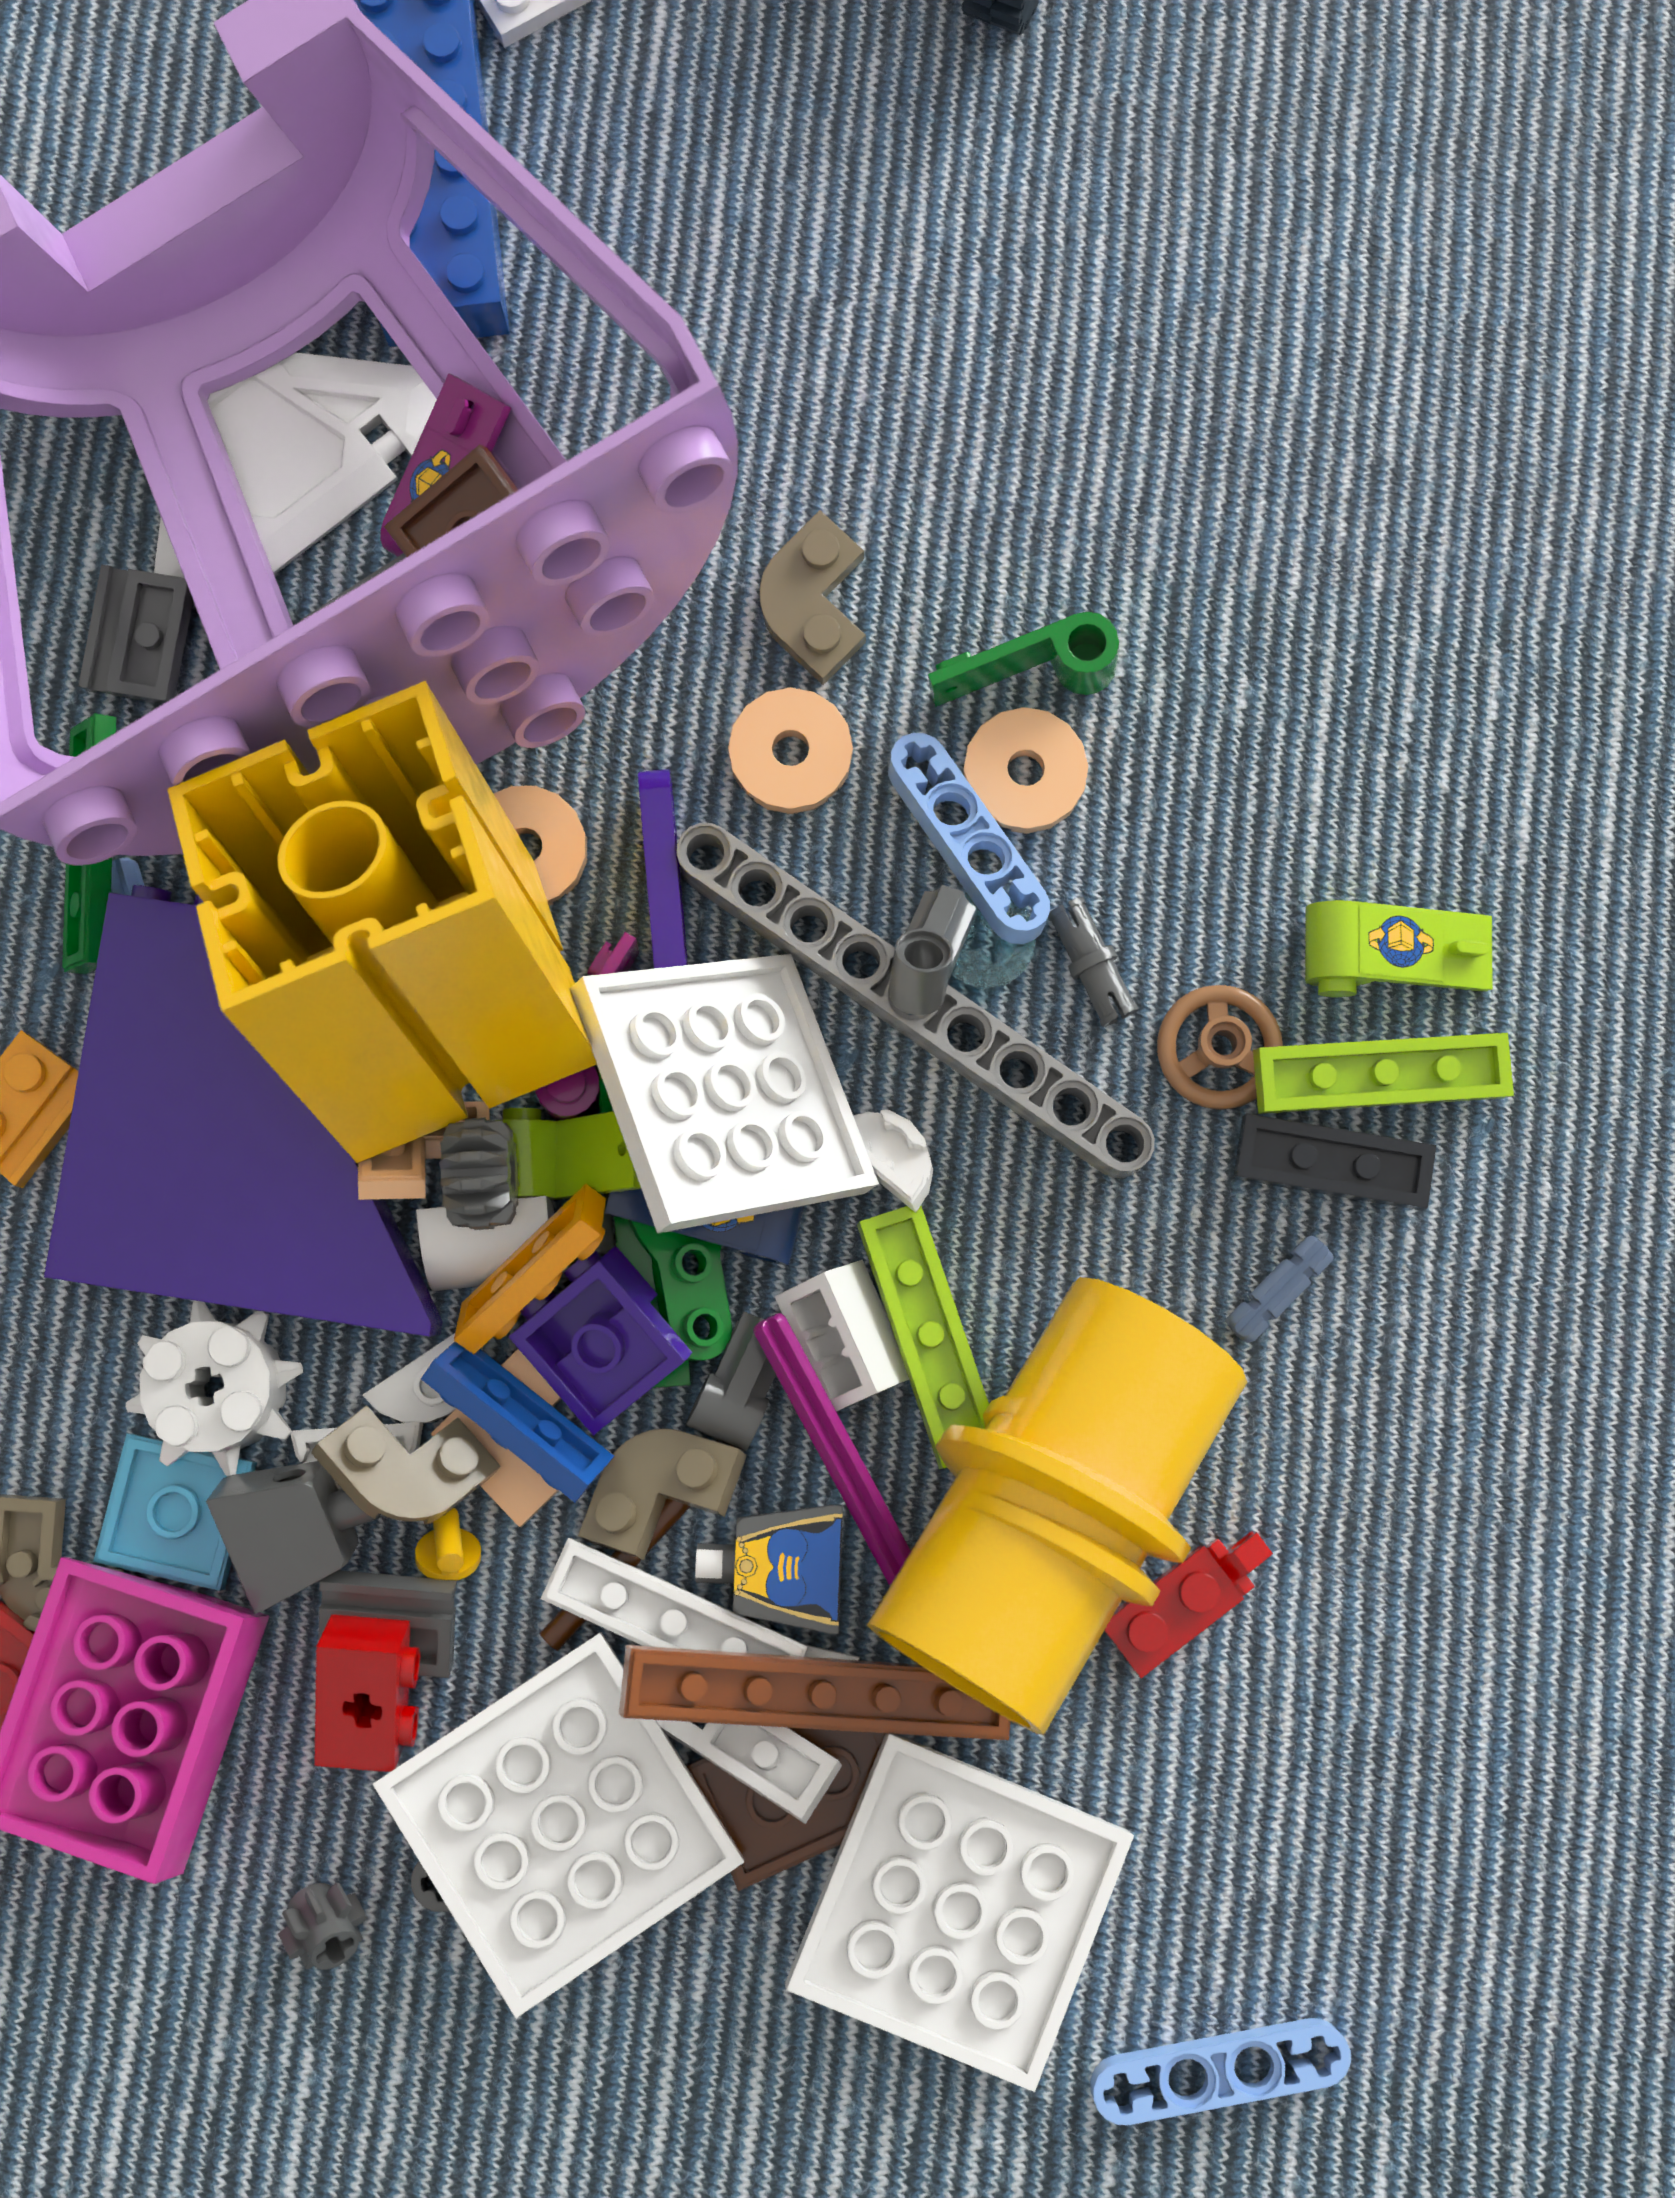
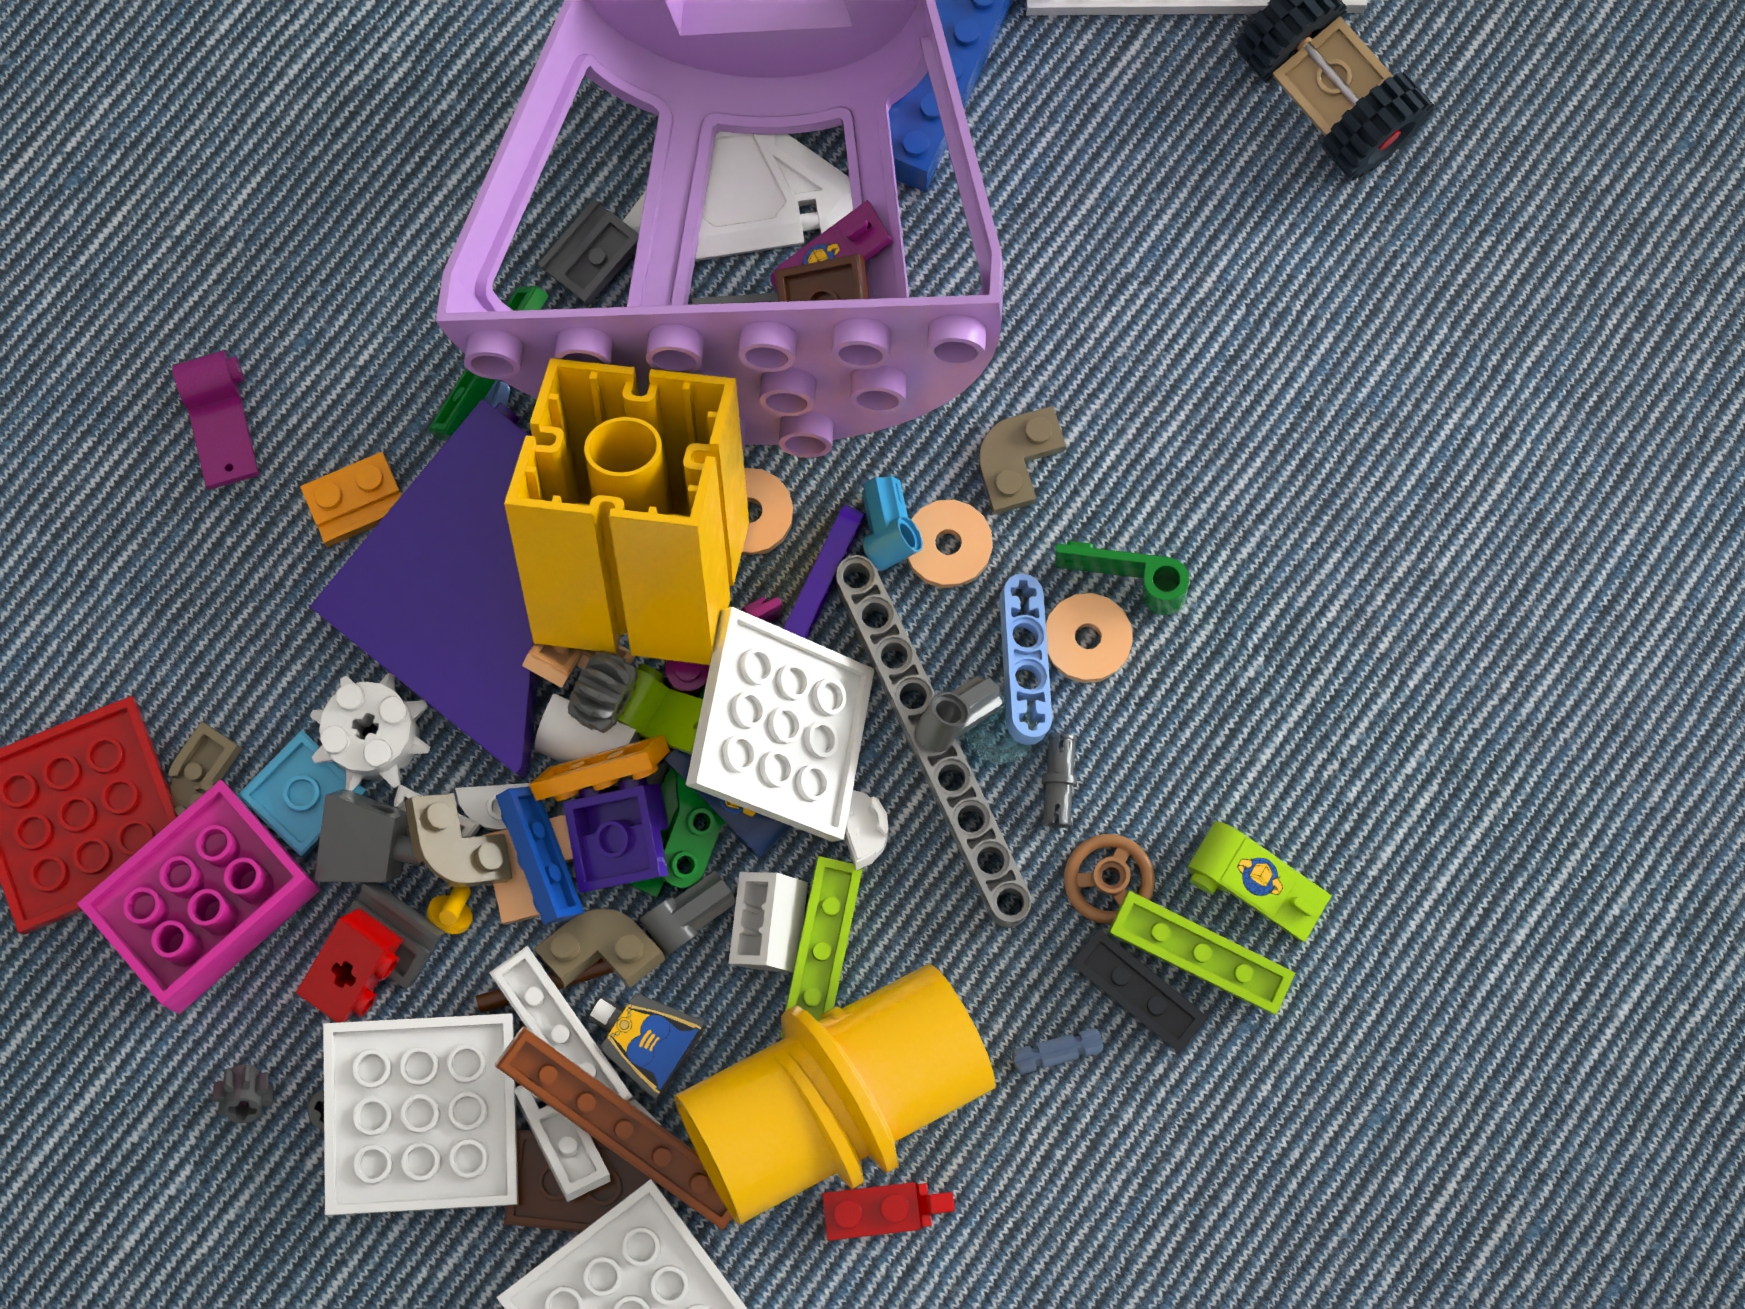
camera: 30 degrees right, 5 degrees down
magenta axle [754,1313,911,1586] -> none
none -> dark azure piece [861,476,923,571]

